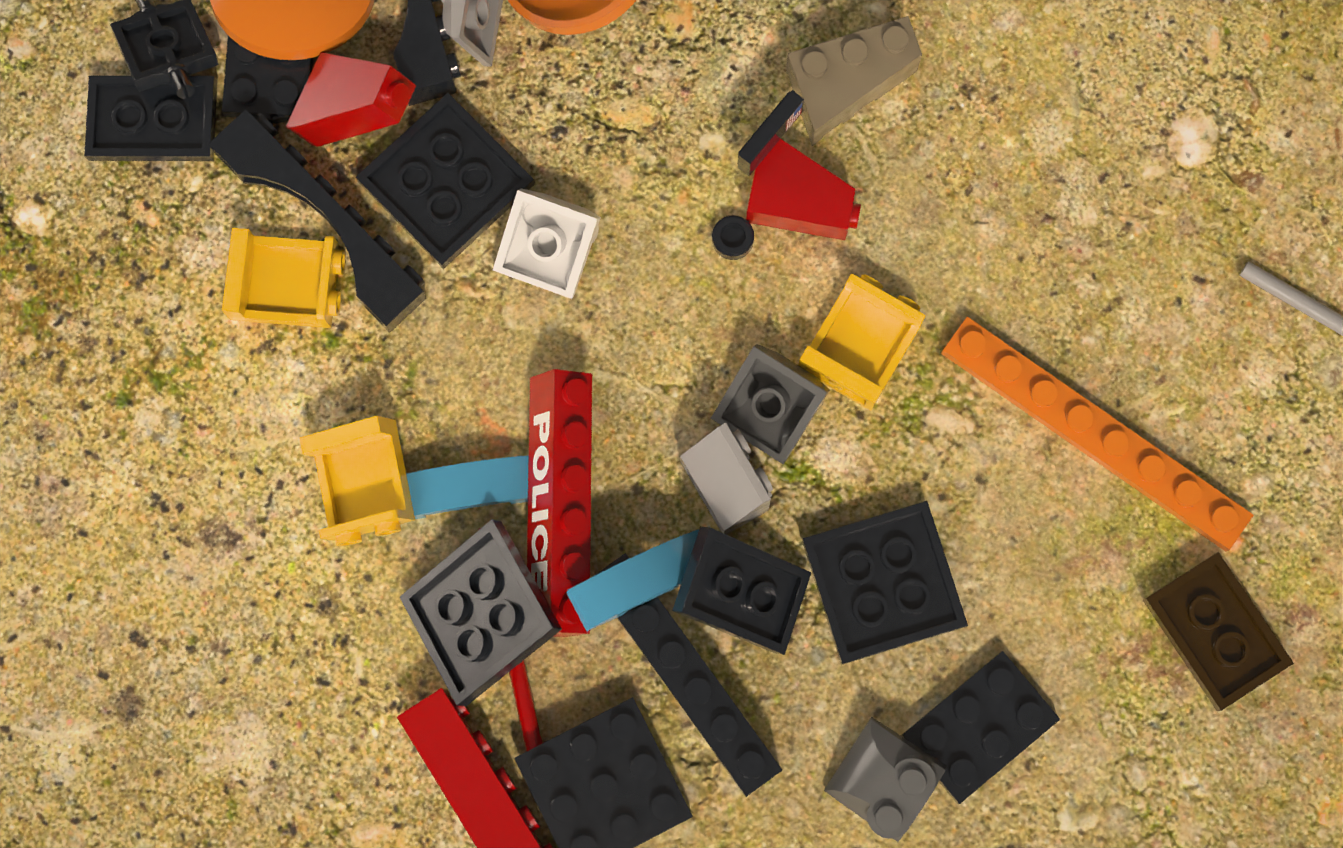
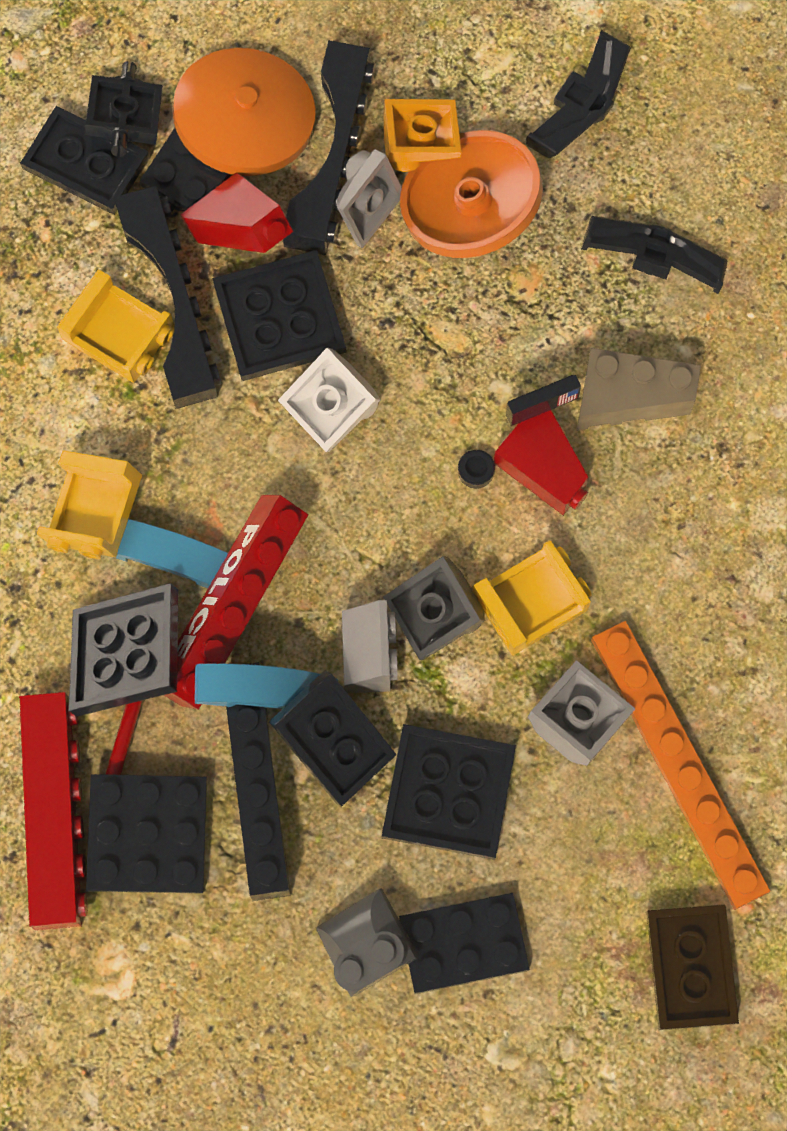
camera: 25 degrees right, 5 degrees down
none -> light grey slope [528,660,635,766]

